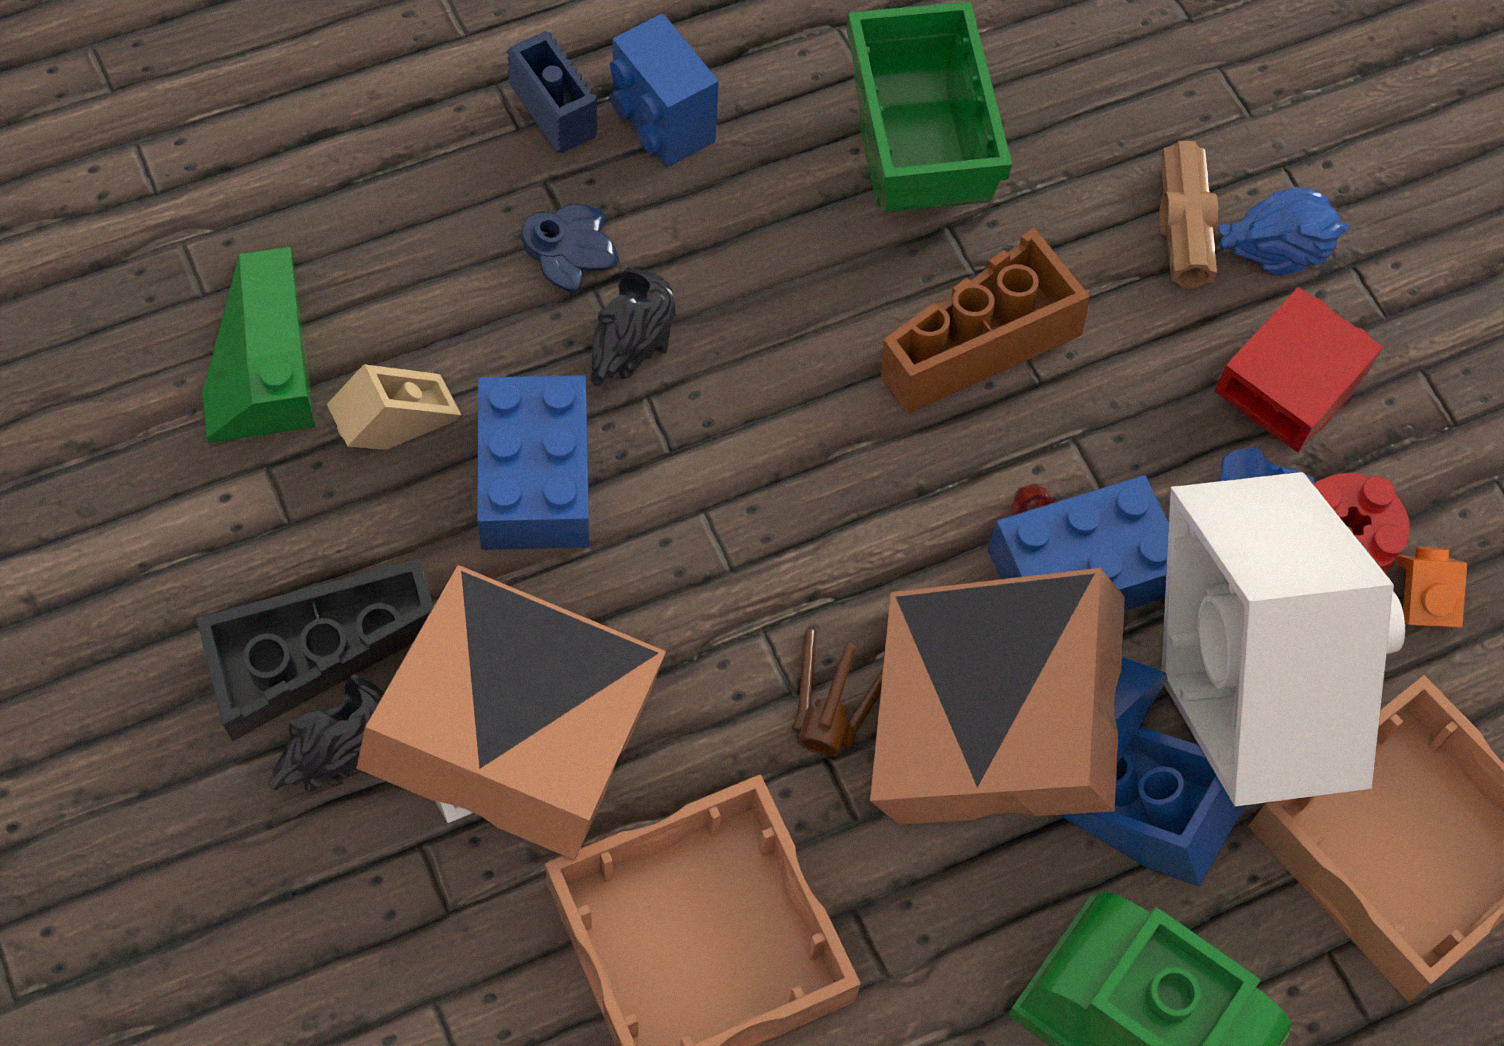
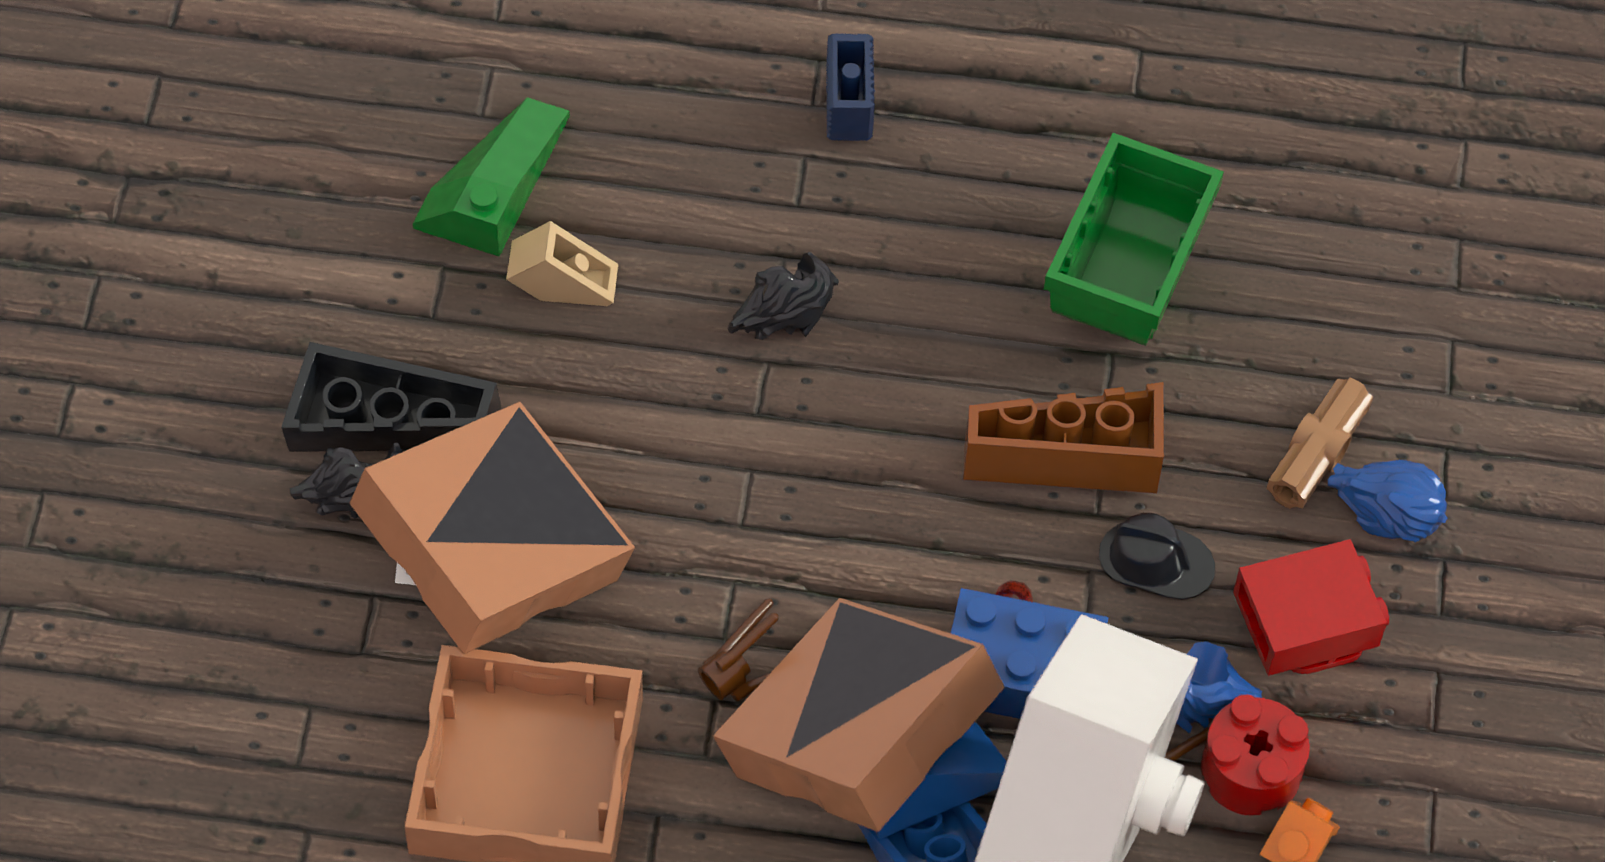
camera: 35 degrees right, 5 degrees down
blue brick [477,375,589,550] -> none
dark blue plate [521,204,619,292] -> none
blue brick [610,13,719,168] -> none
none -> black piece [1099,513,1215,600]

